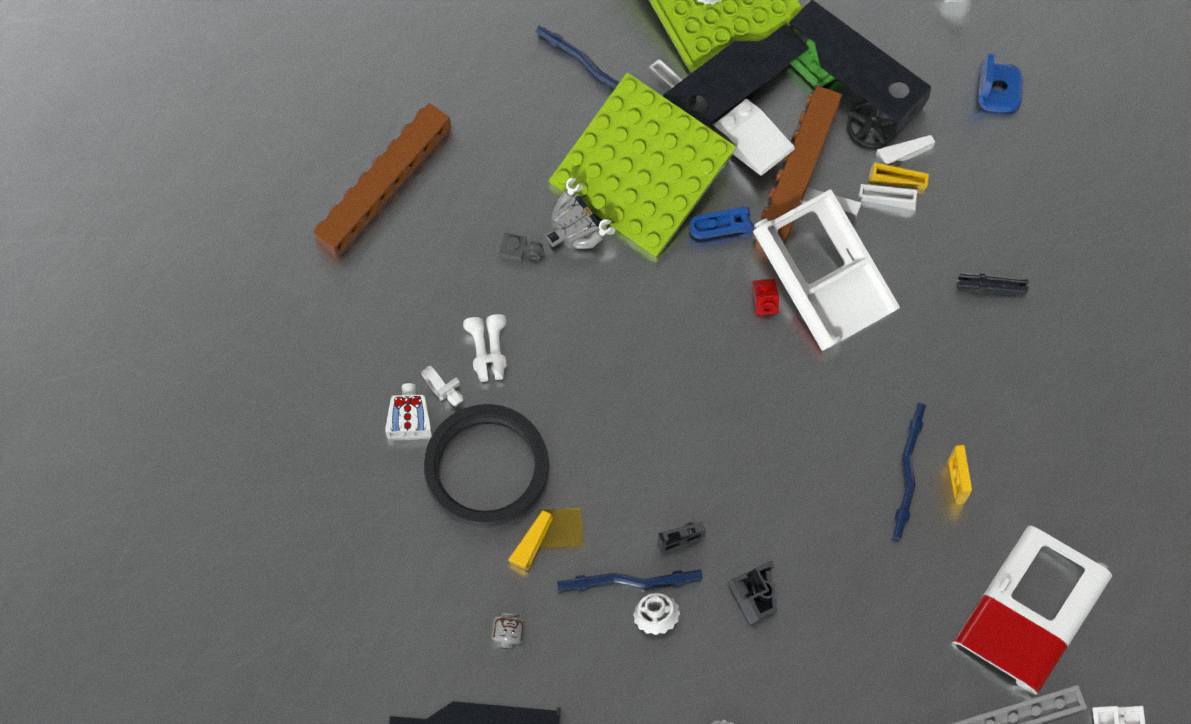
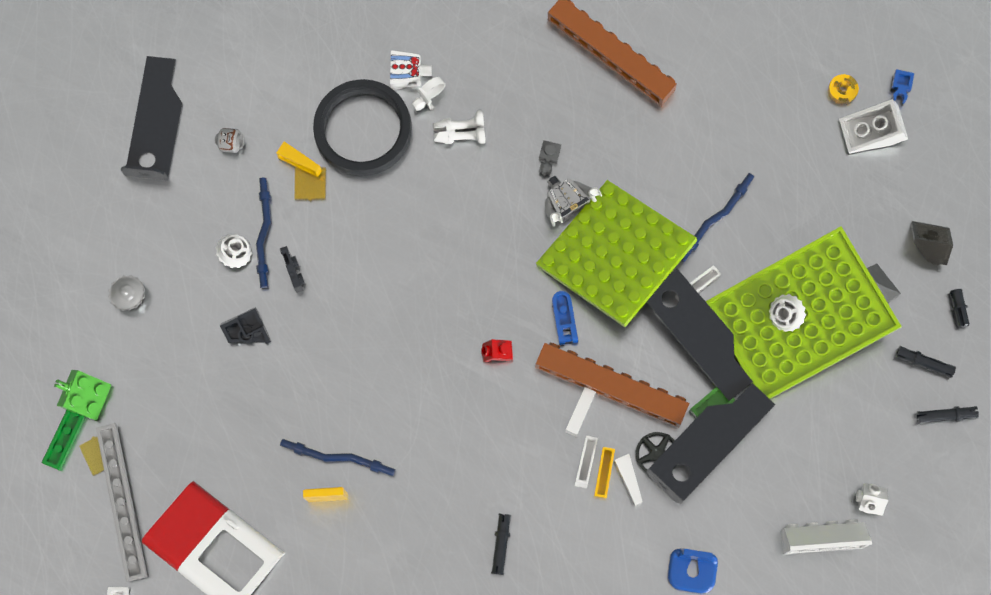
camera: 95 degrees right, 5 degrees up
white slope [713,99,795,176] -> none
white piece [753,189,900,351] -> none

